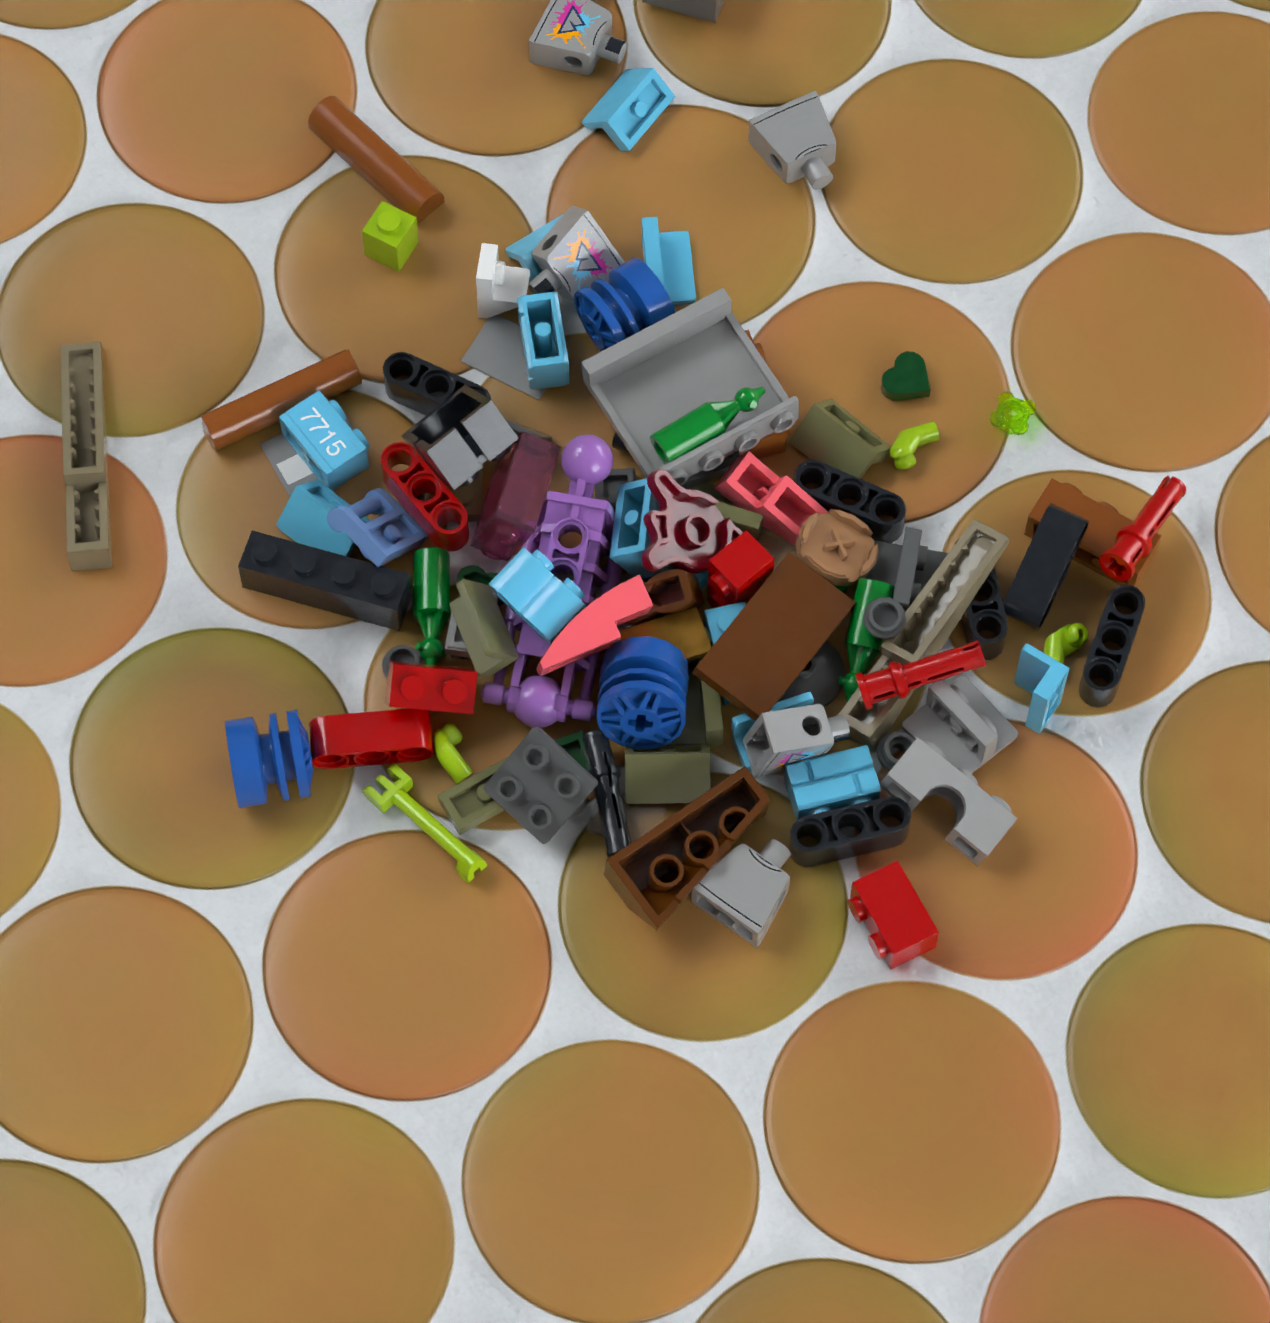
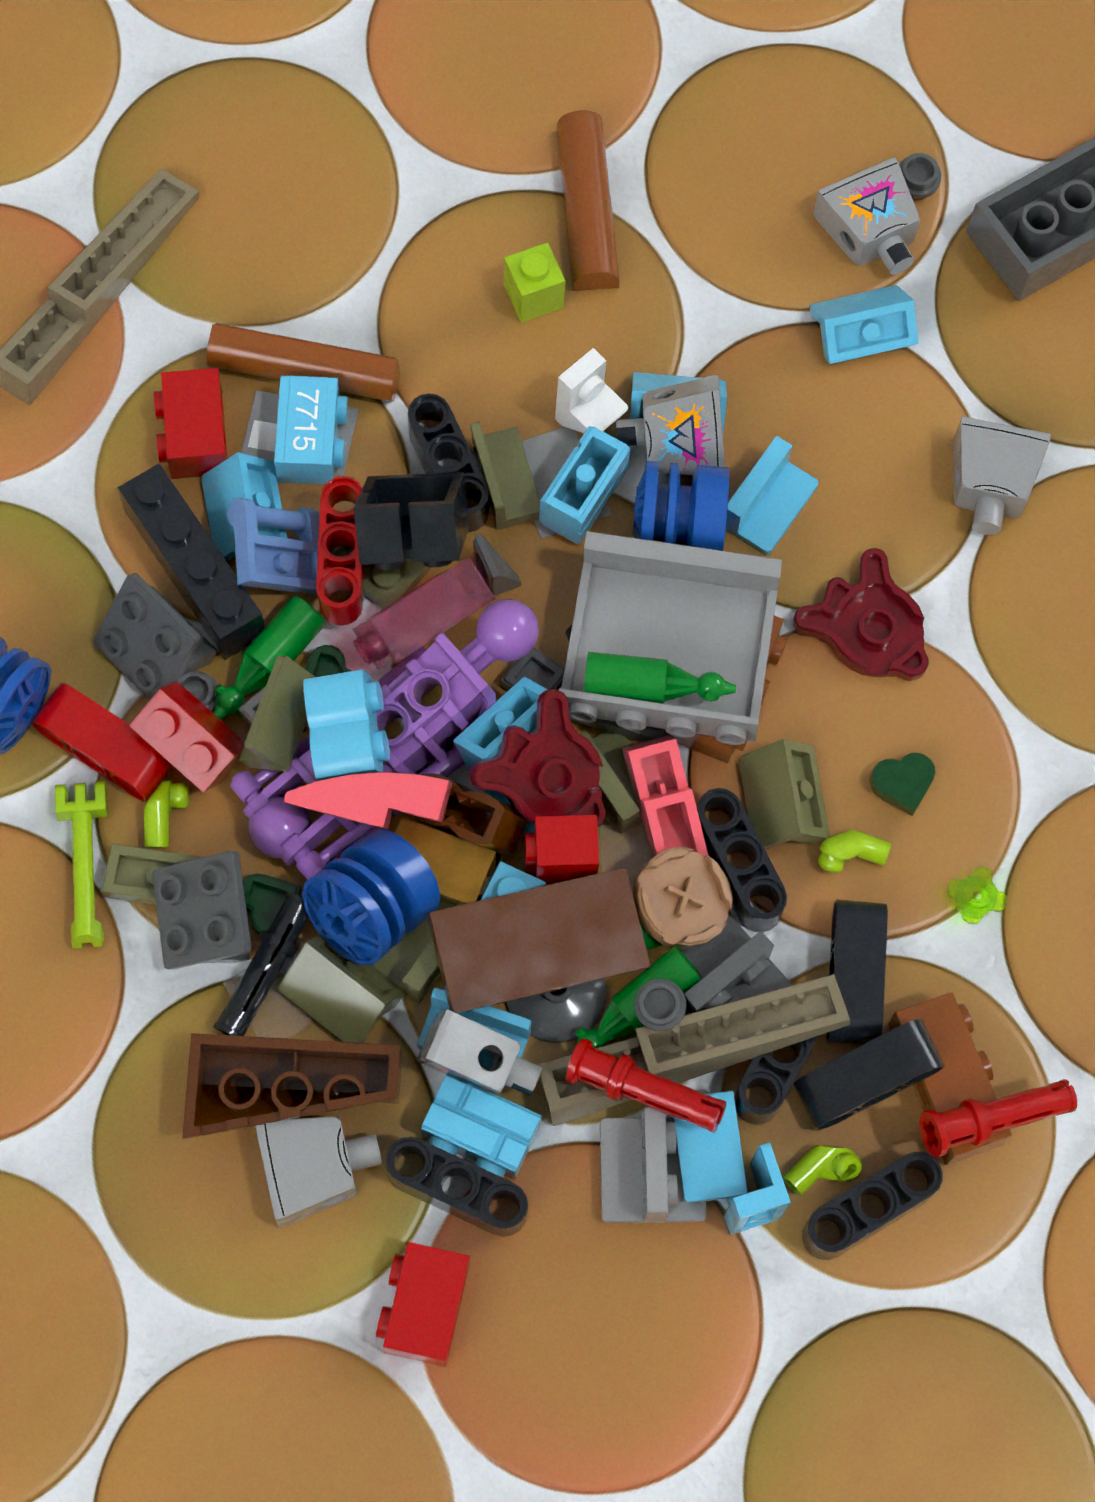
camera: 35 degrees right, 5 degrees up
dark grey plate [877,731,915,771] -> none
light grey arch [880,737,1018,866] -> none
none -> dark grey bracket [93,573,218,700]
none -> red brick [154,368,228,479]
none -> olive panel [470,422,540,530]
none -> medium azure panel [674,1091,748,1205]
none -> dark red tile [793,548,929,681]
none -> black beam [826,899,888,1045]

